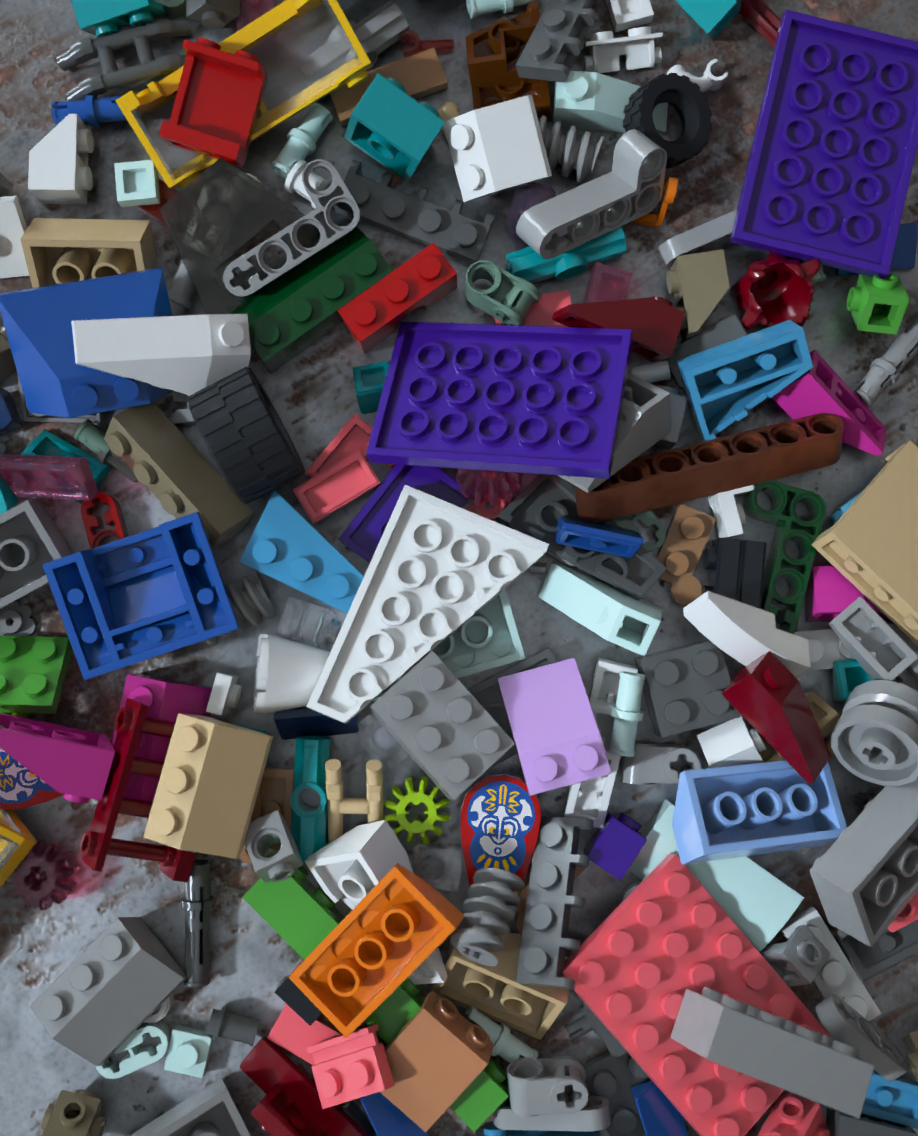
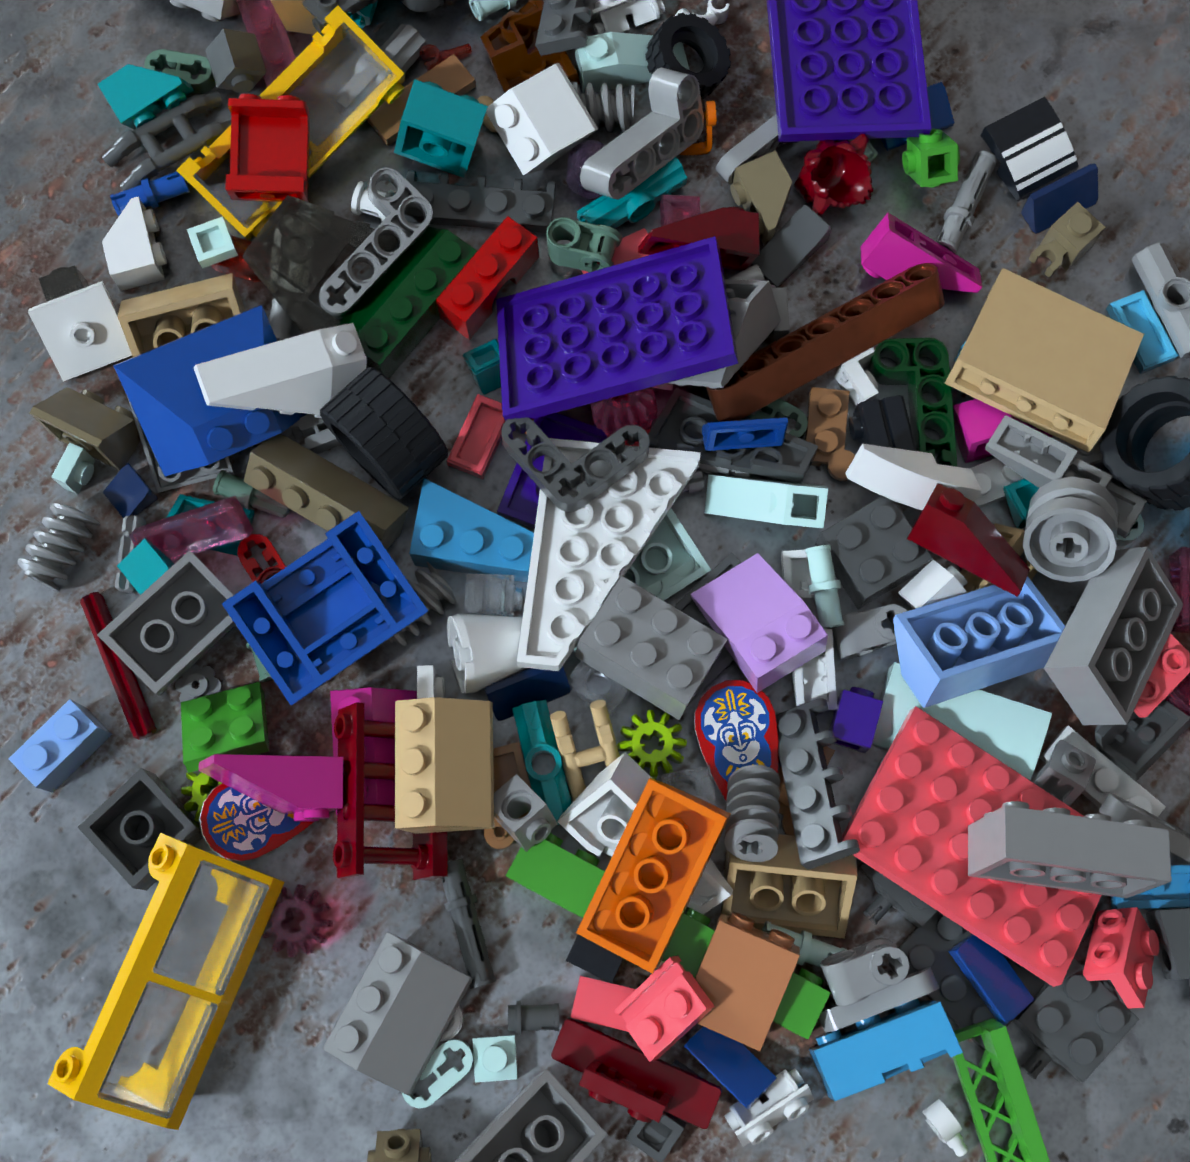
camera: 20 degrees left, 10 degrees down
light aqua pin [270,103,333,179] -> none
coral tile [293,450,381,524] -> none
dark azure wedge [676,320,813,441] -> none
none -> dark grey beam [501,418,650,512]

